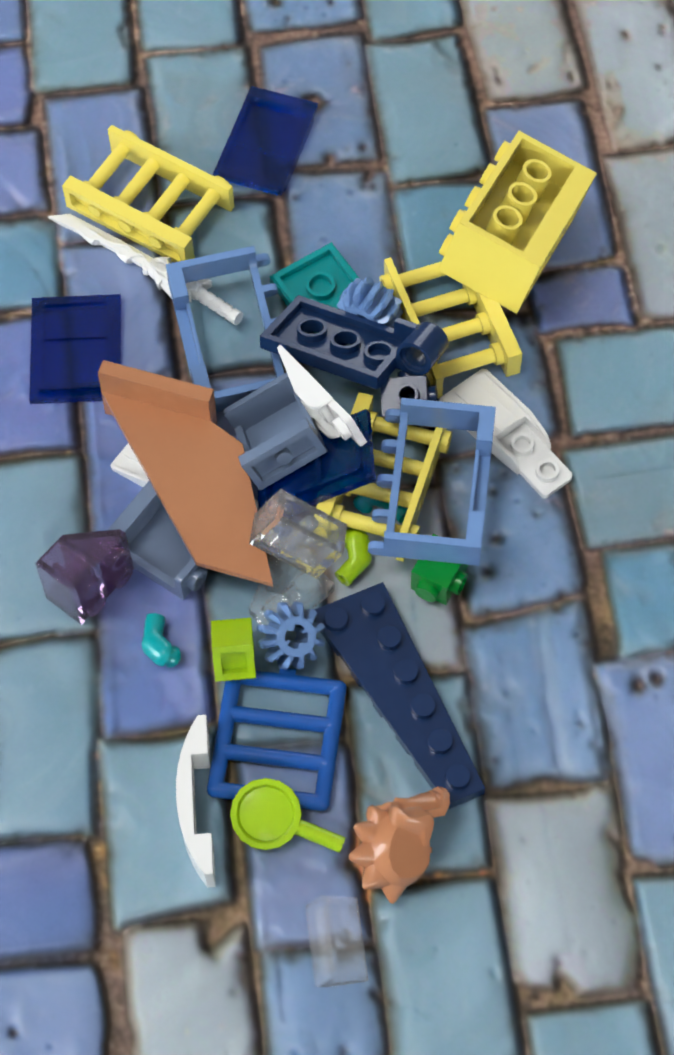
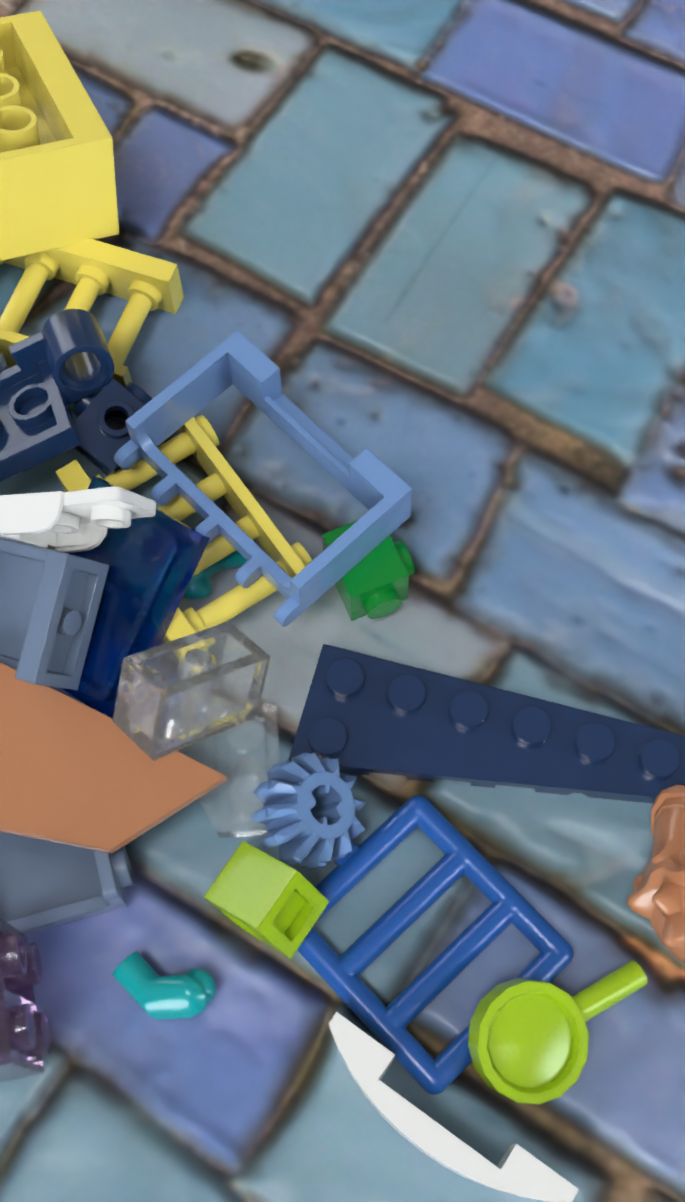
camera: 50 degrees left, 5 degrees up
lime arm [335,528,372,586] -> none
white piece [439,369,572,499] -> none

